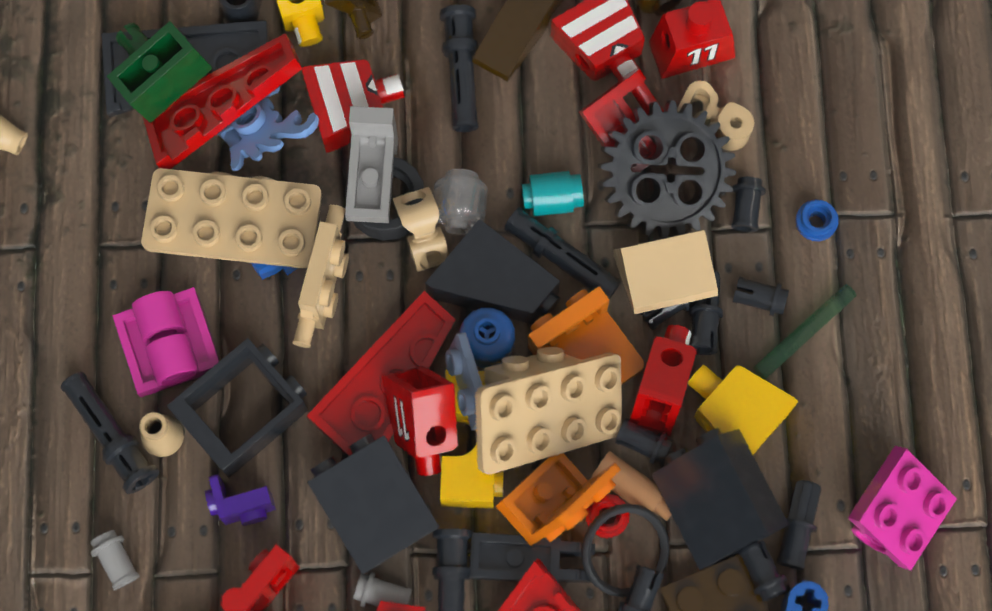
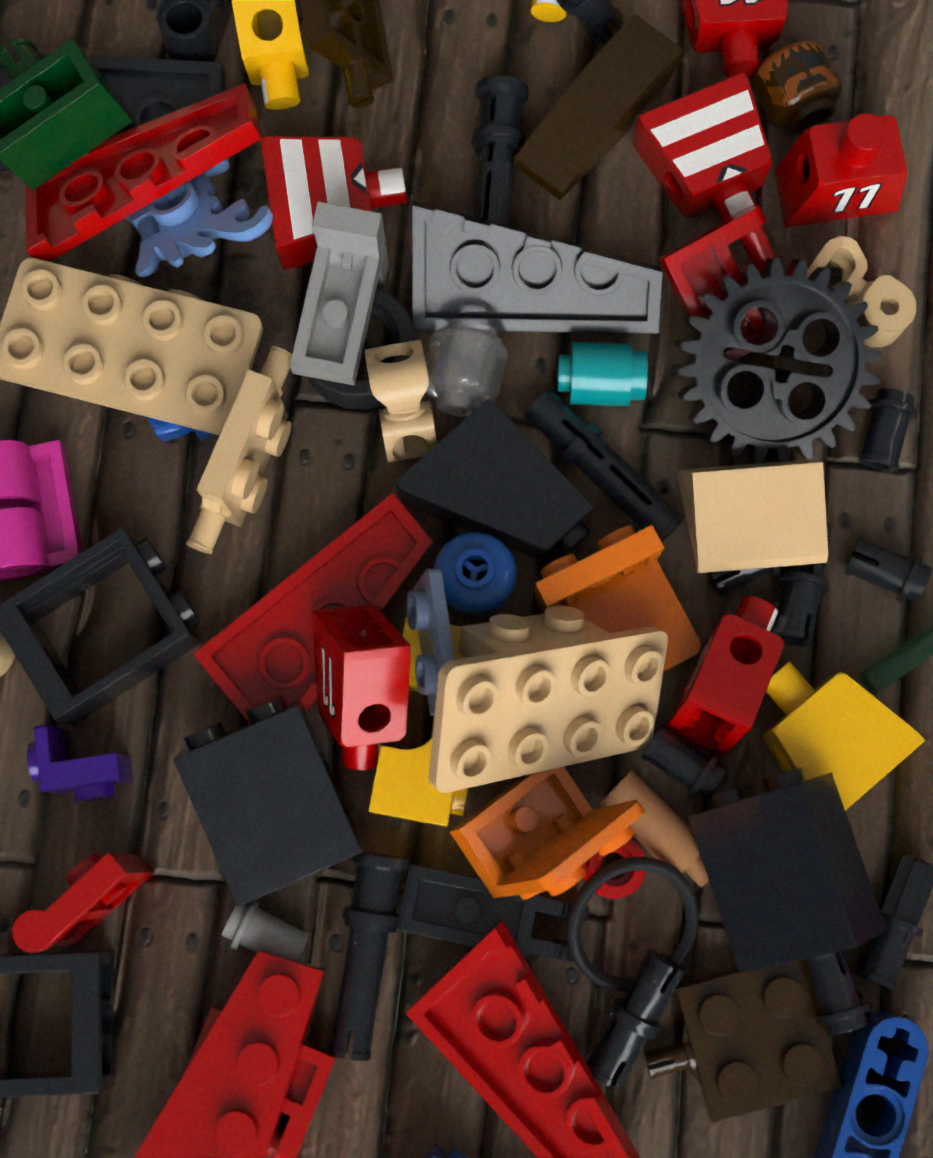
camera: 10 degrees right, 5 degrees up
none -> wing [412,201,663,334]

